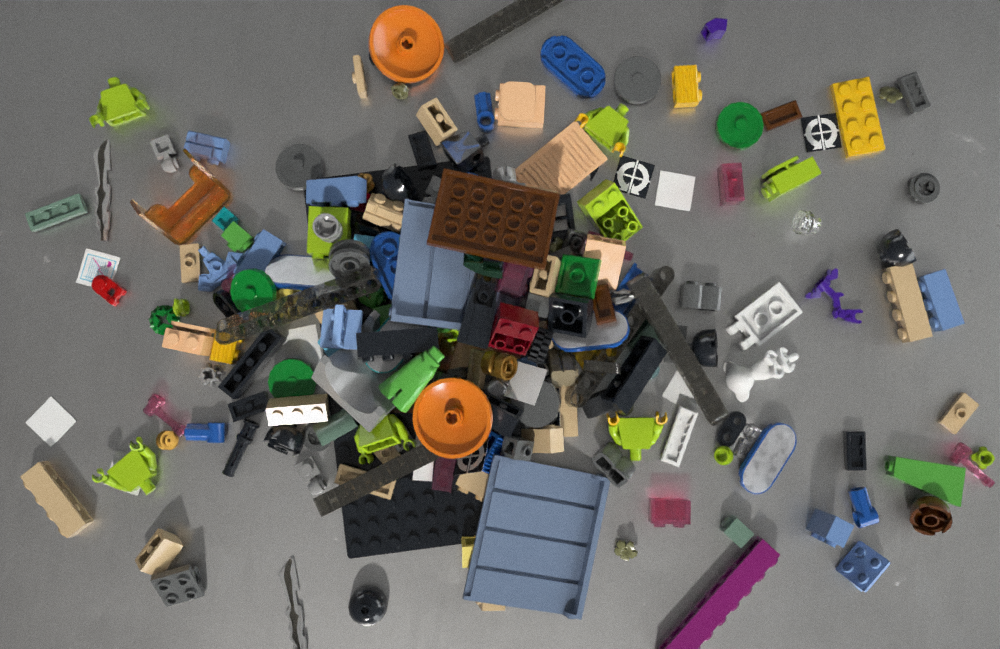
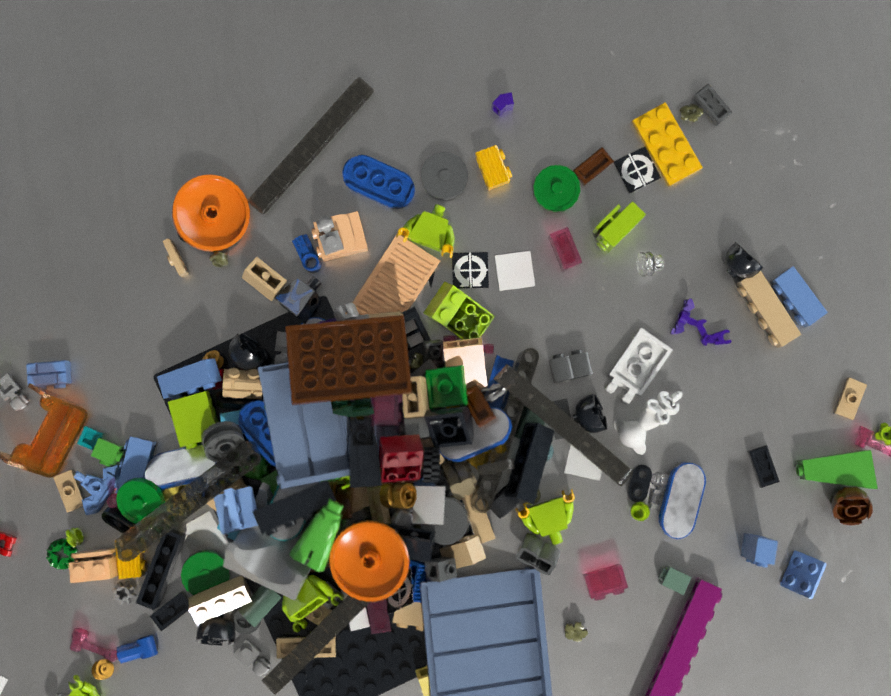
camera: 20 degrees left, 0 degrees up
black pin [222,418,261,477] -> none
dark grey wheel [276,144,323,191] -> none
light grey wheel [313,213,343,243] -> none
black plate [408,130,437,171] -> none
white plate [660,406,698,467] -> none
blue piece [848,486,879,528] -> none
dark grey gear [908,173,940,203] -> none
none -> light grey plate [316,216,344,255]

